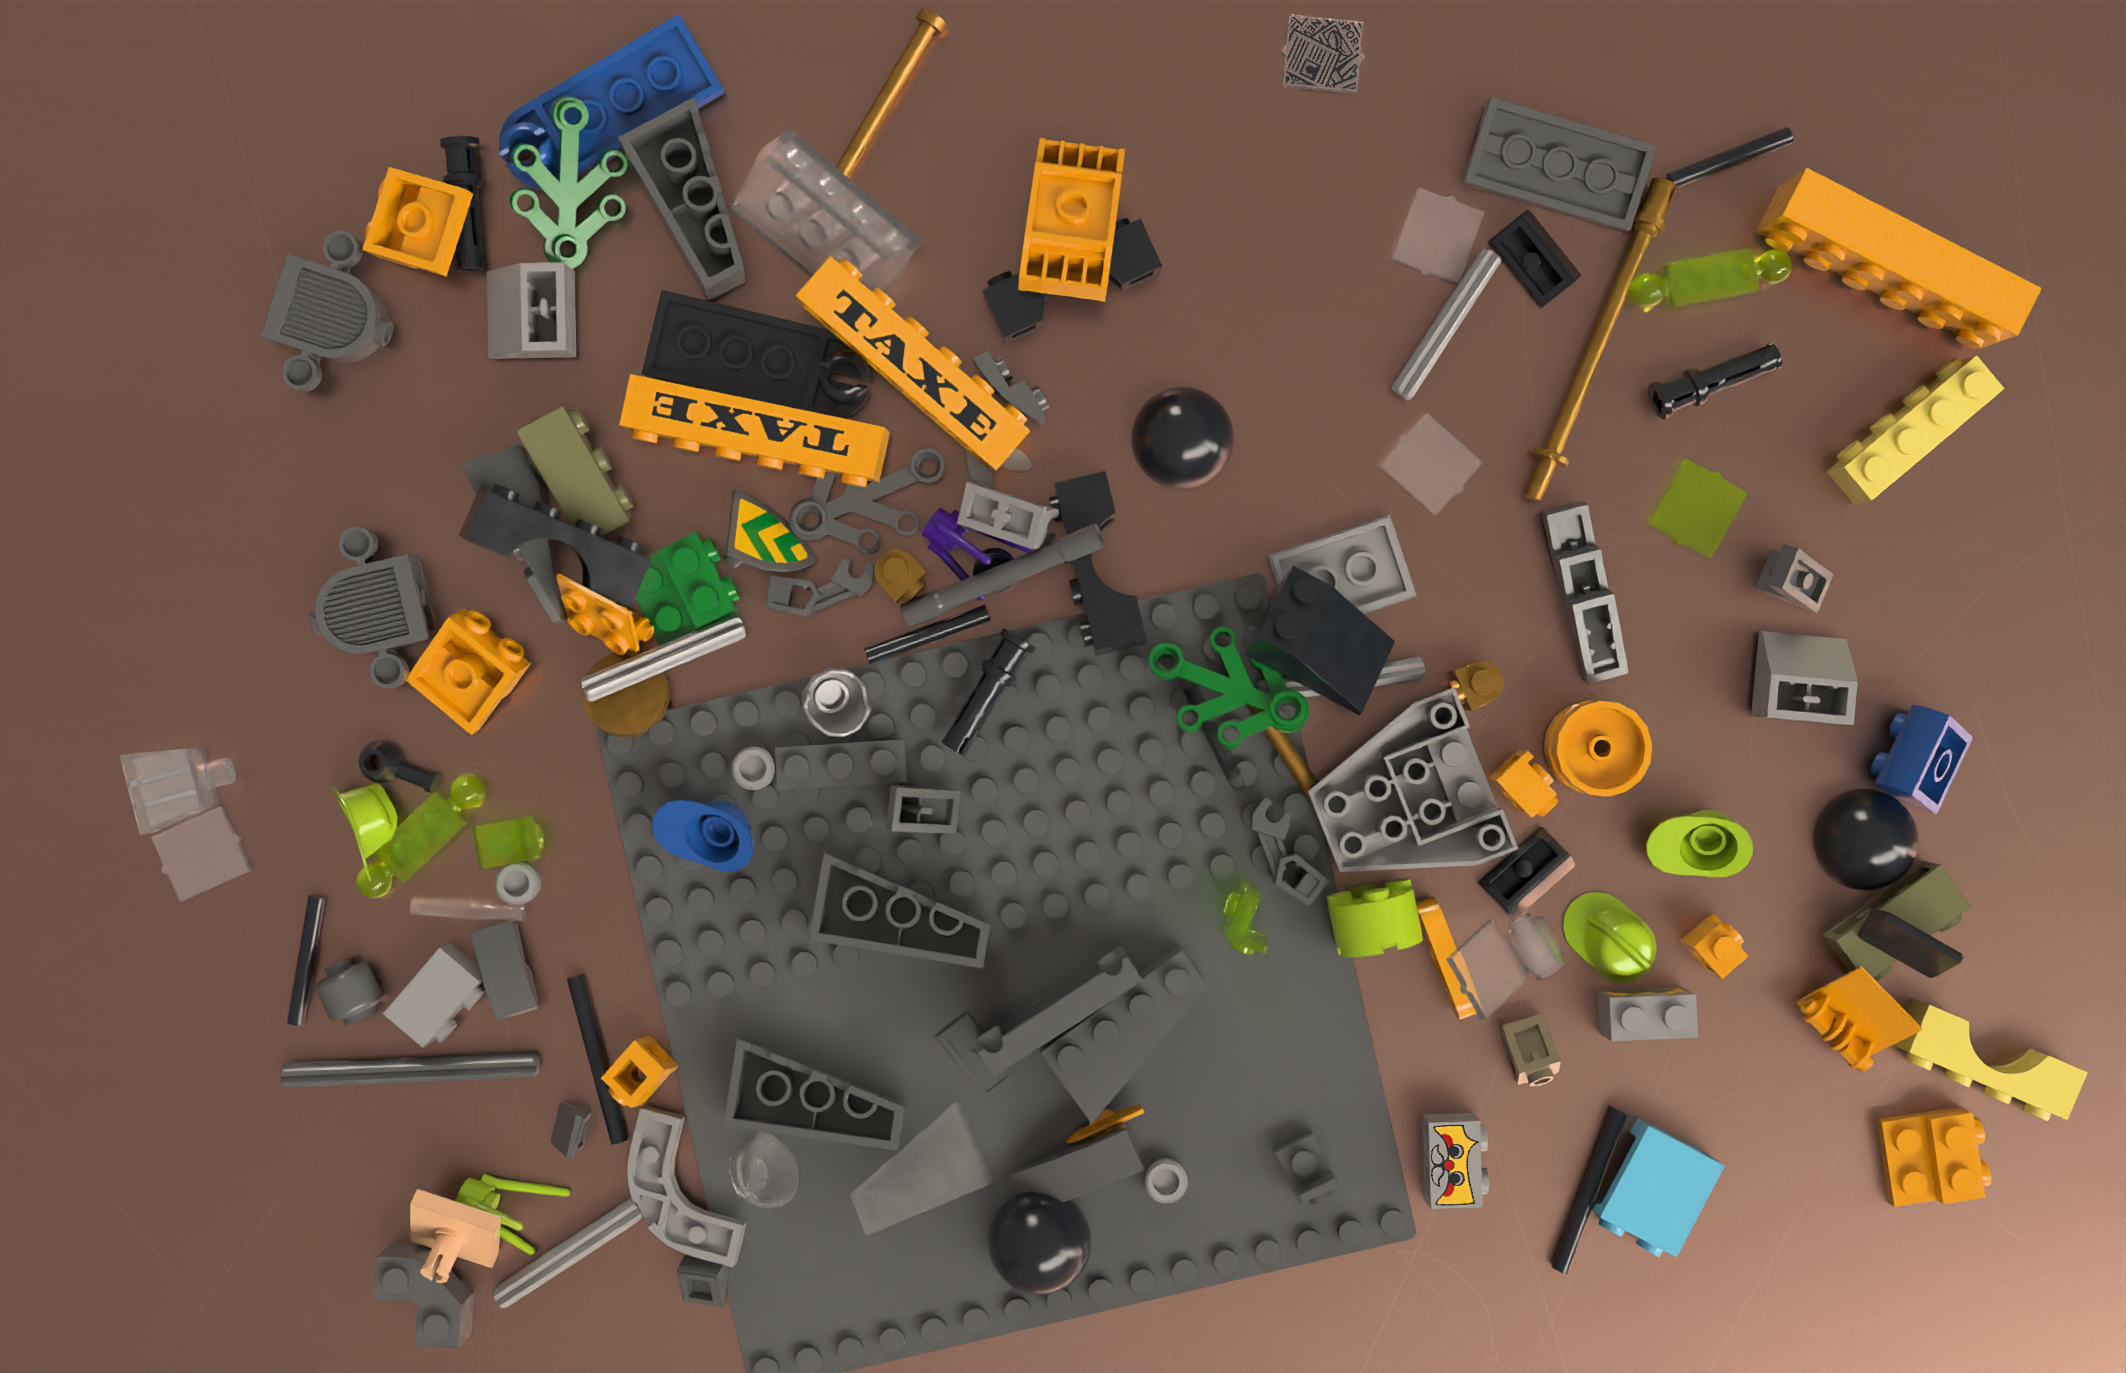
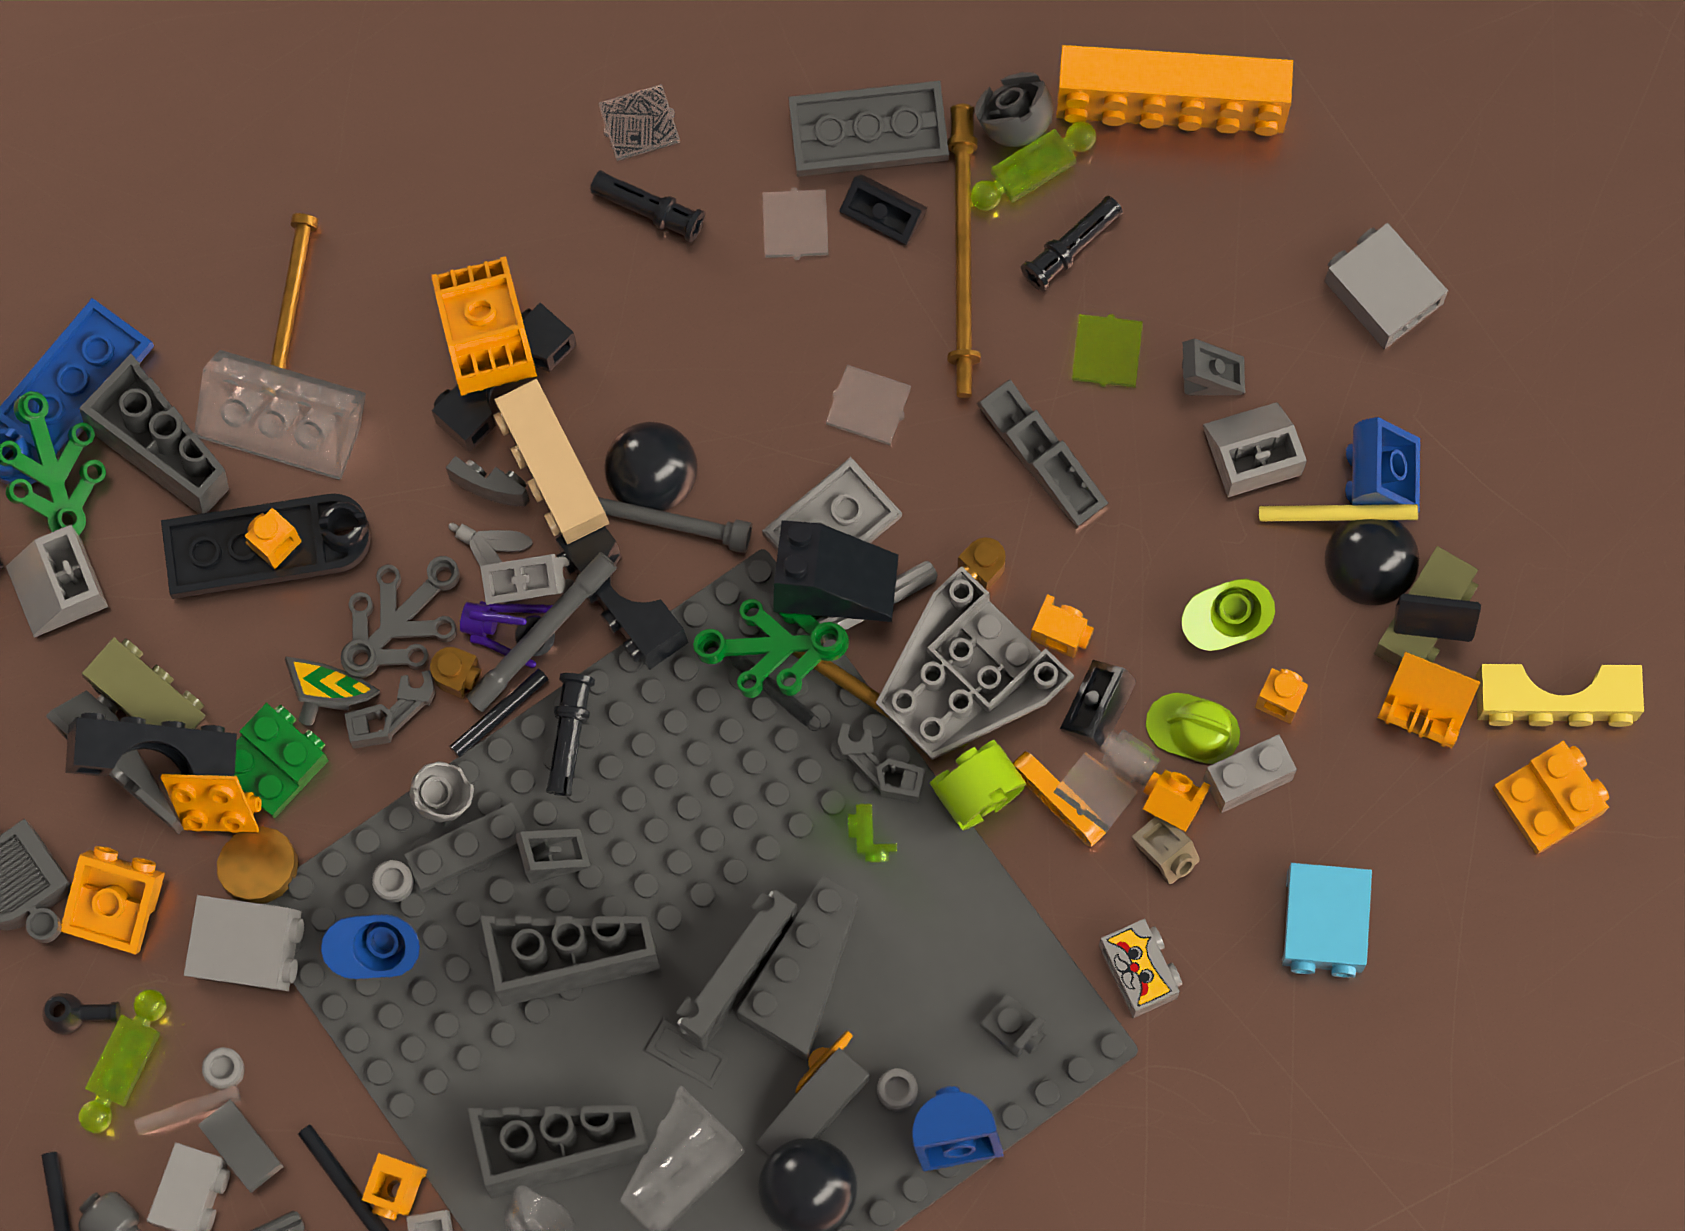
camera: 25 degrees left, 15 degrees down
lime piece [331,784,398,882] -> none
clear neon green bracket [472,816,544,870] -> none
light grey axle [580,615,746,702] -> none
light orange brick [619,374,890,488] -> none
light orange brick [796,256,1030,473] -> none
light grey axle [1392,248,1501,400] -> none
light orange wheel [1544,700,1652,797] -> none
black bar [1552,1107,1628,1274] -> none
black bar [1666,127,1794,188] -> none
light yellow brick [1827,355,2005,504] -> none
none -> light grey brick [184,895,304,991]
none -> light orange brick [245,508,302,569]
none -> tan wedge [493,379,609,545]
none -> black pin [590,170,705,243]
none -> dark grey piece [597,497,752,553]
none -> blue brick [913,1086,1004,1172]
none -> dark grey cylinder [975,72,1054,147]
none -> light orange brick [1143,769,1211,832]
none -> light yellow bar [1259,504,1418,522]
none -> light grey brick [1324,223,1448,350]

